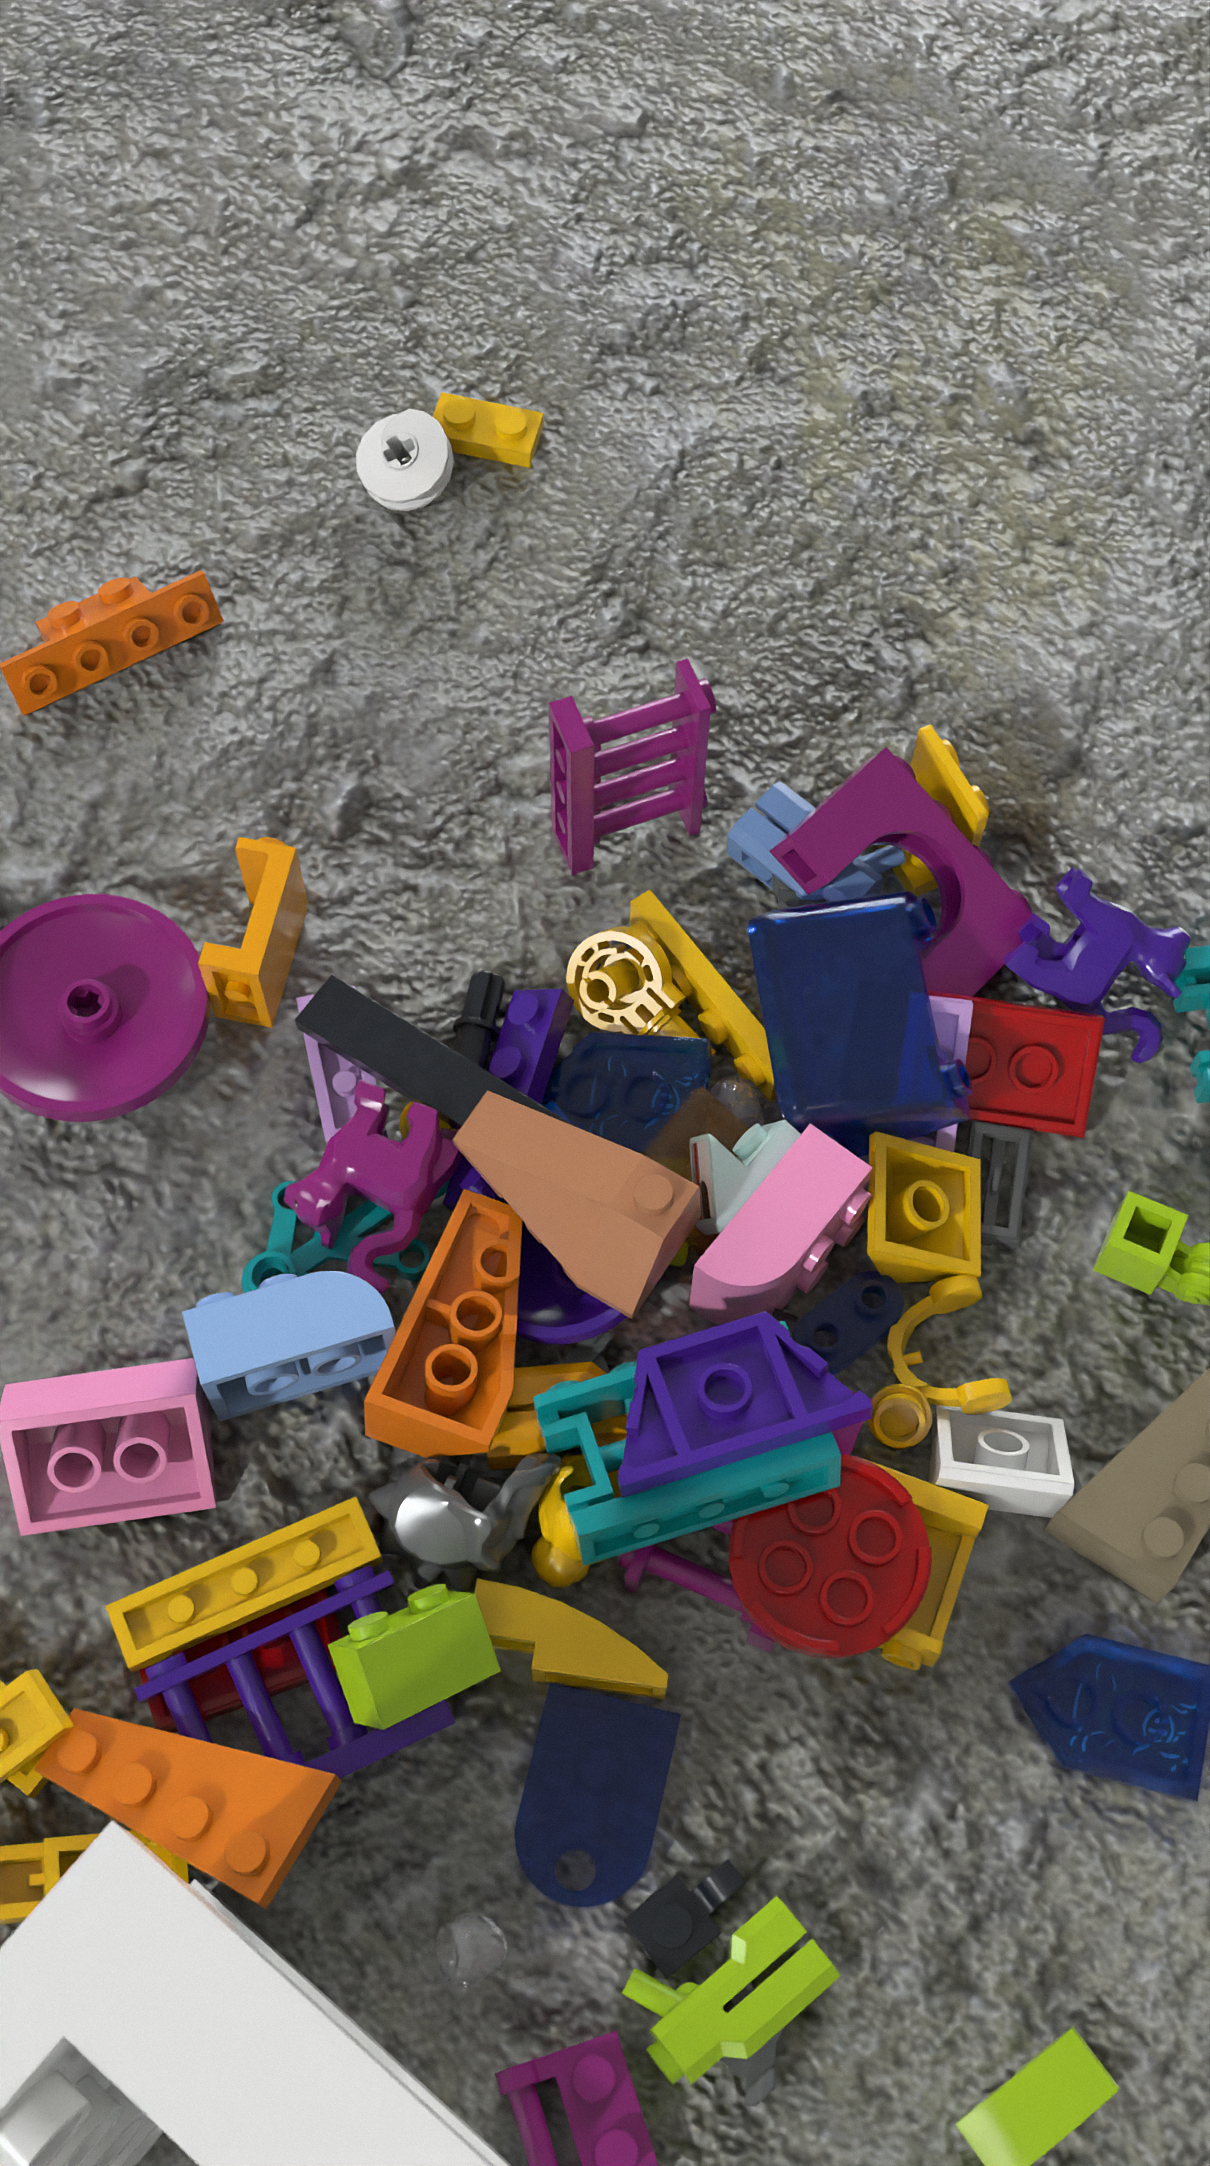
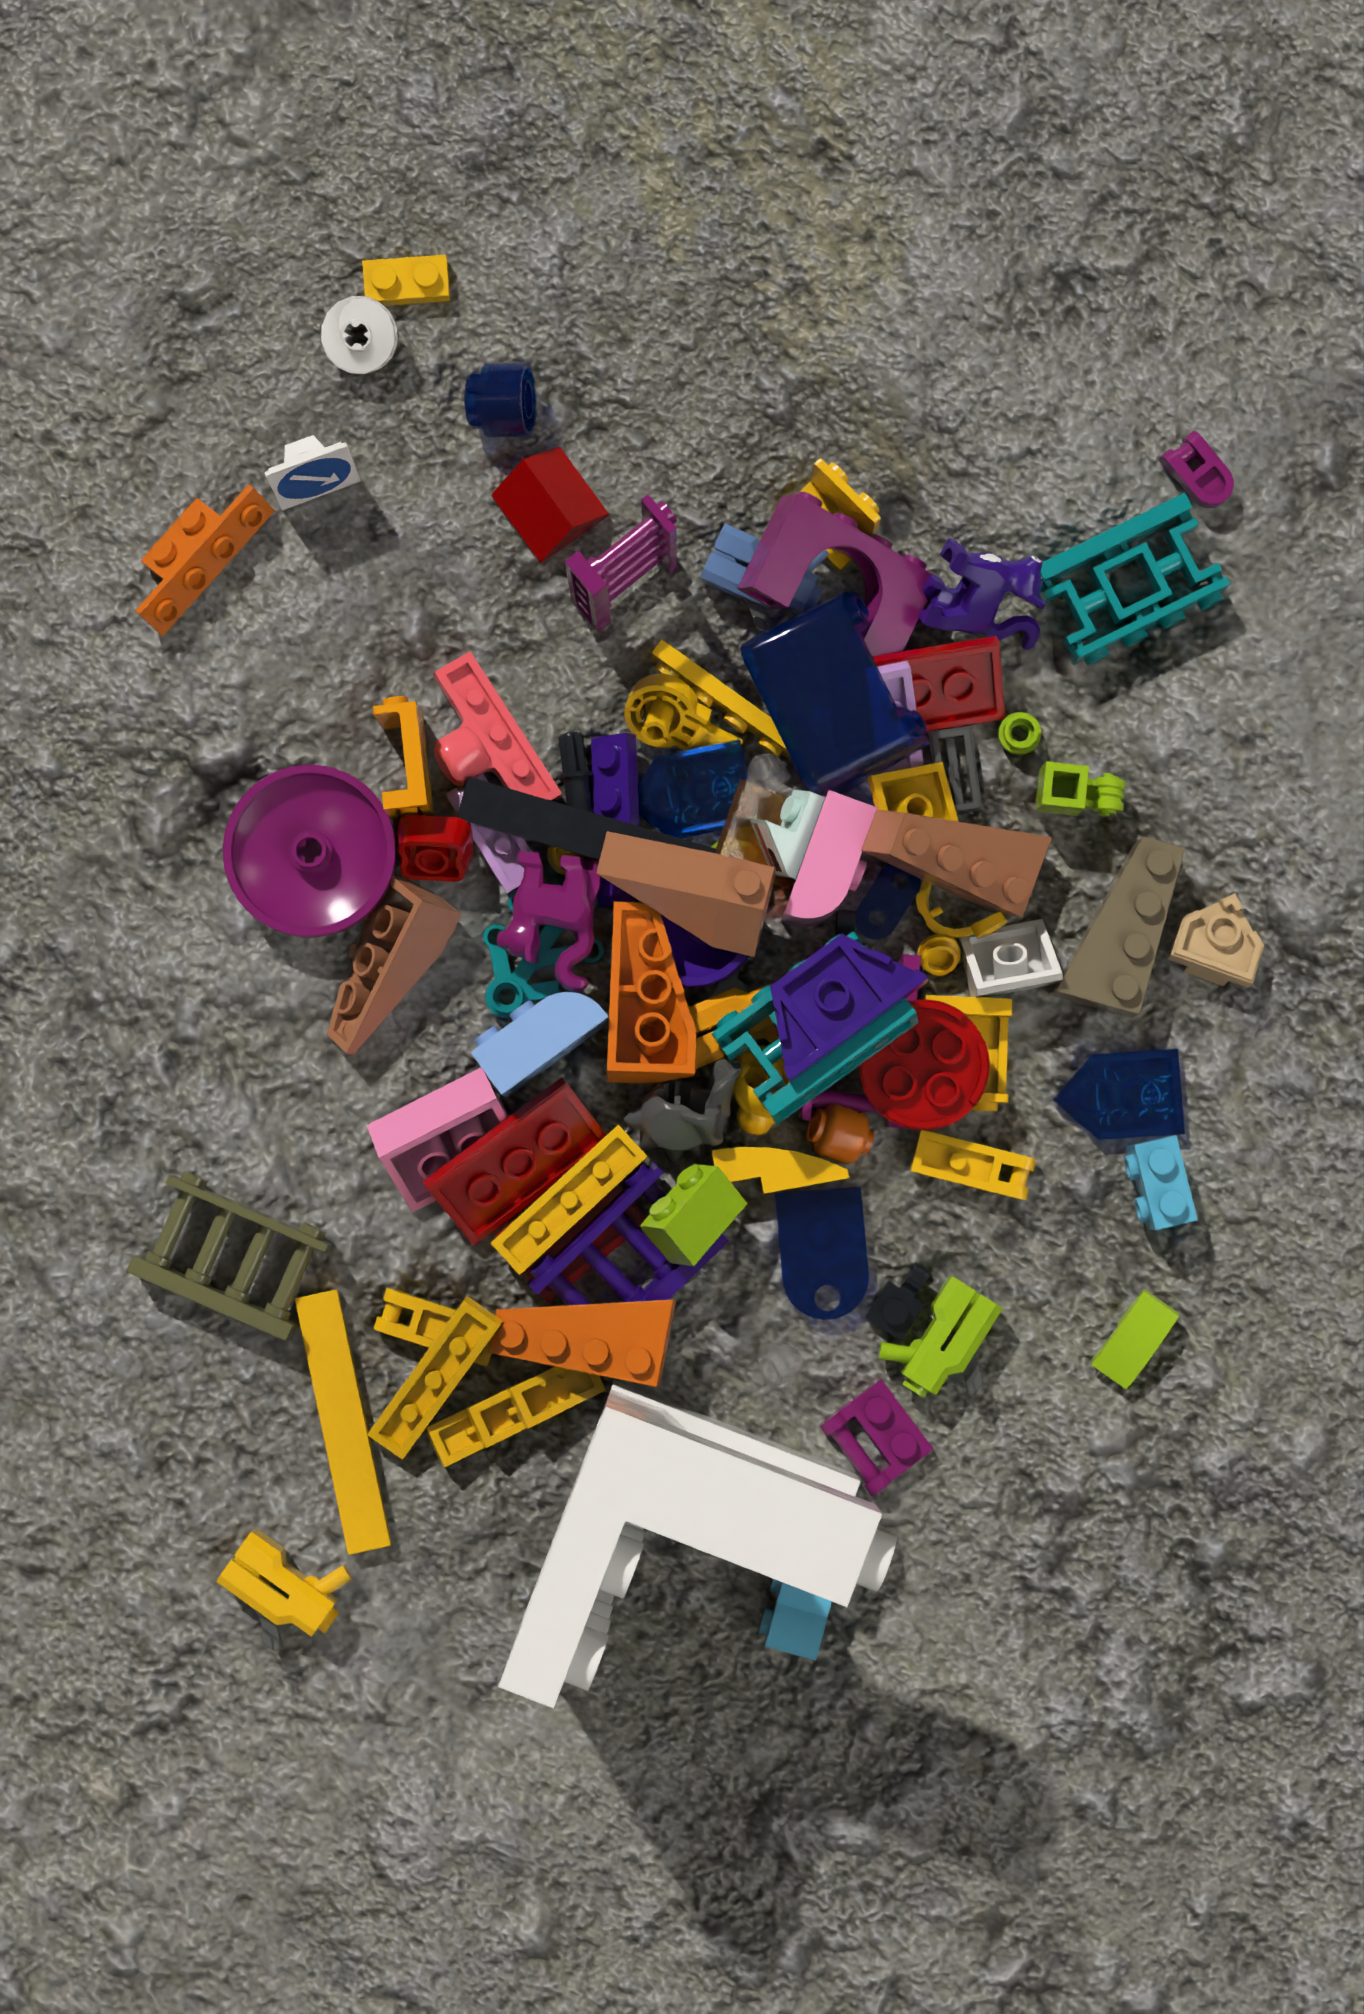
camera: 20 degrees left, 20 degrees up
none -> piece [264,435,361,510]
none -> nougat wedge [327,873,461,1055]
none -> red piece [397,815,474,882]
none -> red tile [423,1077,606,1246]
none -> coral plate [433,651,562,801]
none -> clear blue piece [464,362,537,438]
none -> red slope [491,446,609,564]
none -> orange head [807,1103,874,1164]
none -> nougat wedge [861,810,1052,917]
none -> yellow plate [910,1130,1037,1201]
none -> lime plate [998,712,1041,755]
none -> medium azure brick [1124,1135,1198,1230]

